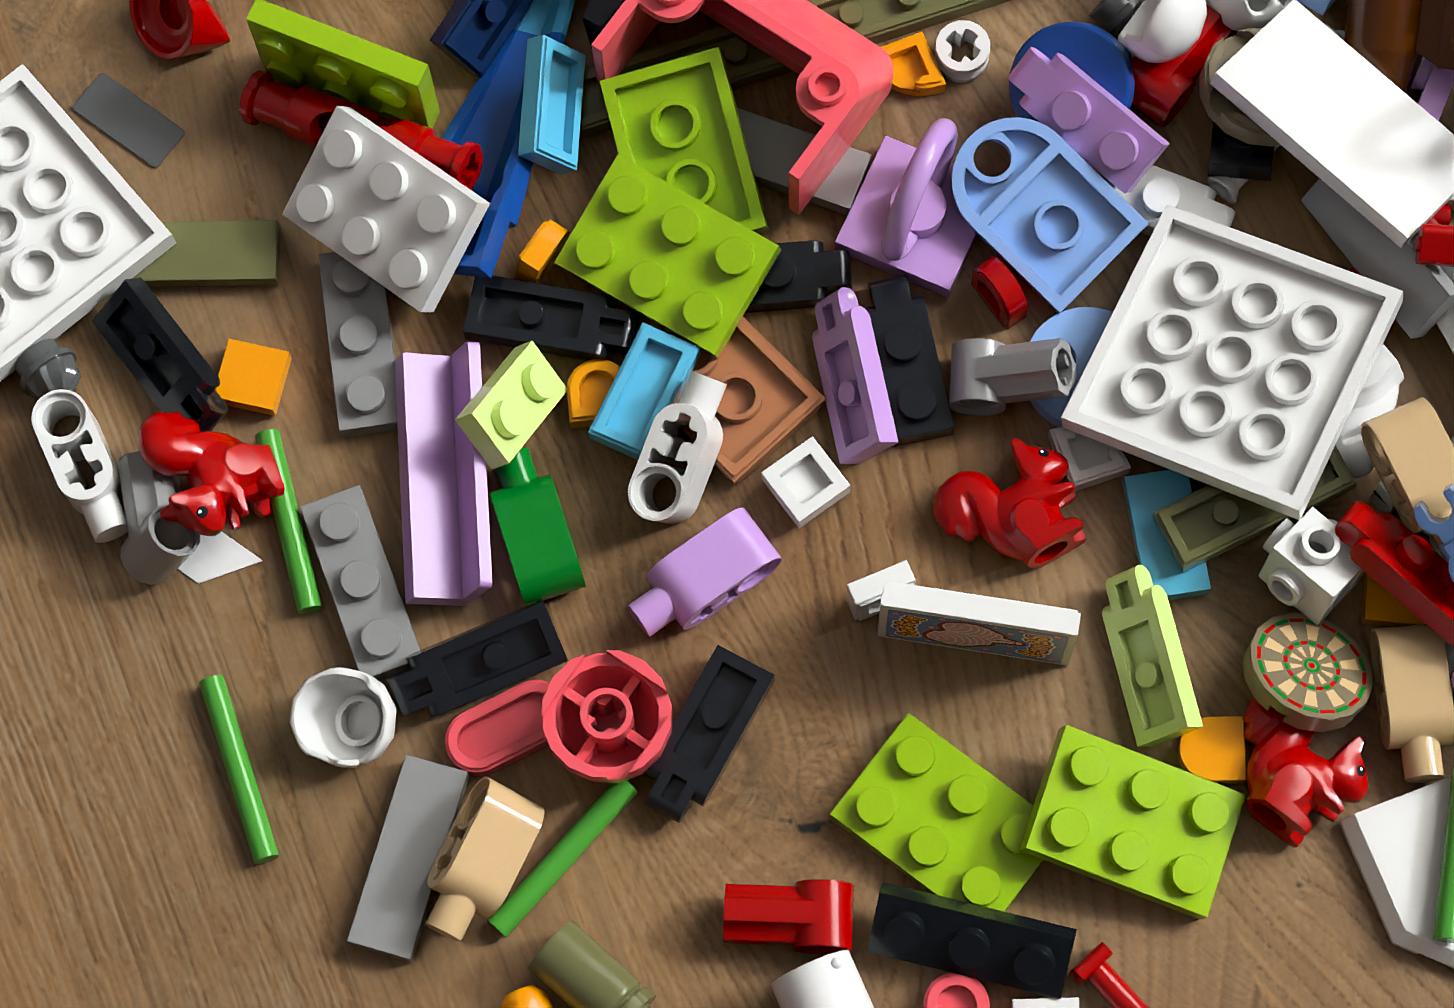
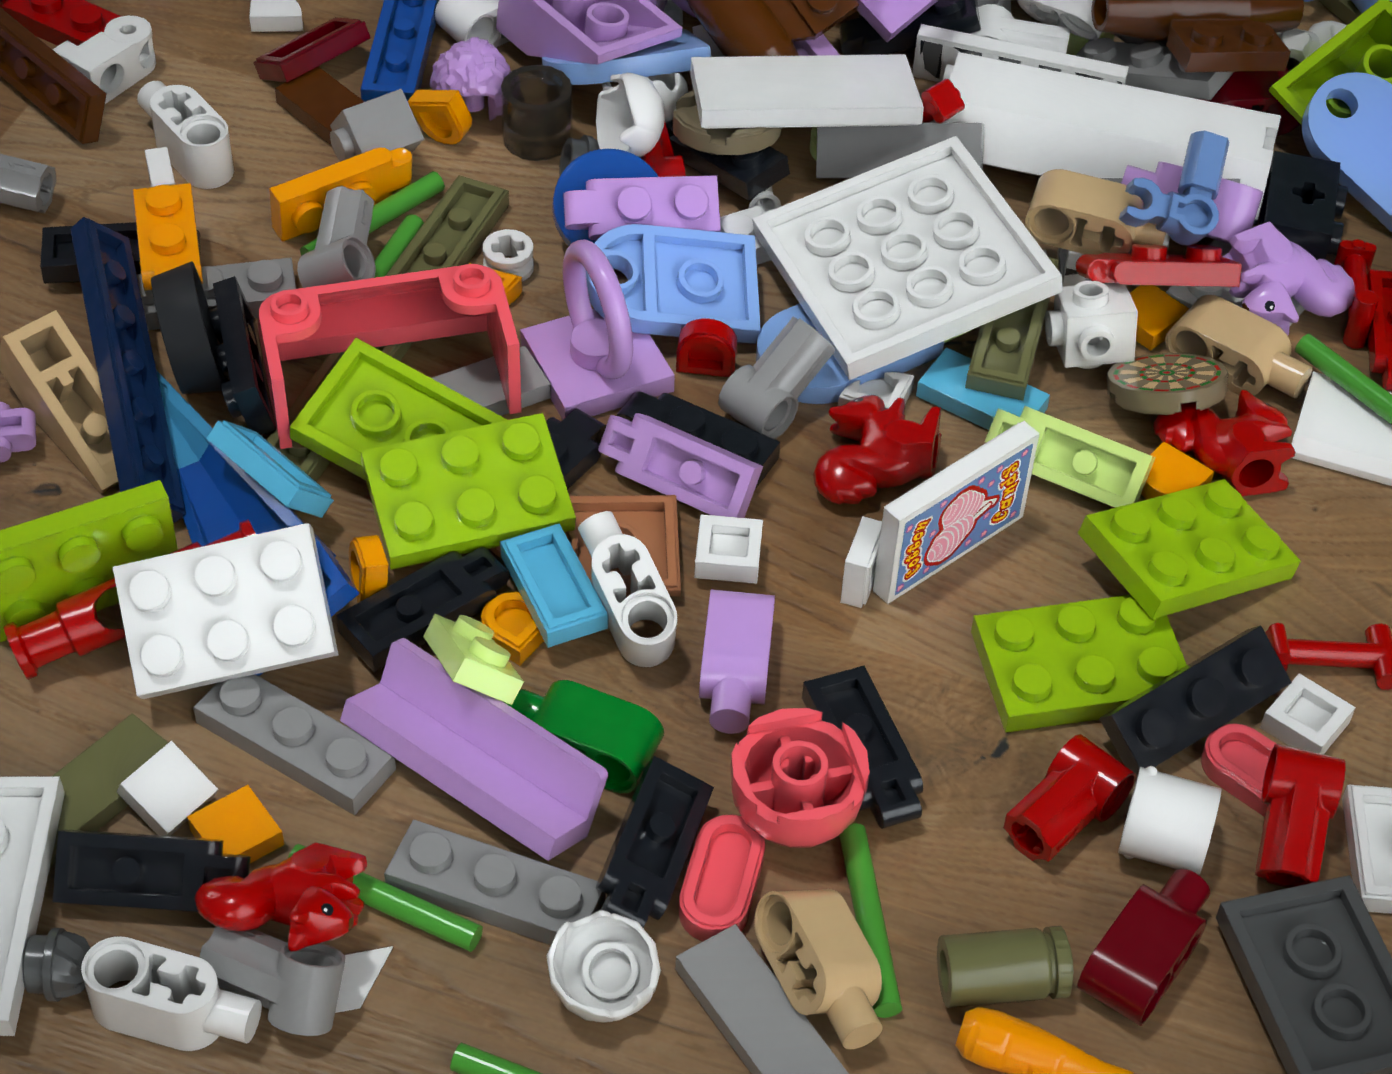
camera: 55 degrees left, 25 degrees down
none -> white tile [117,741,219,836]

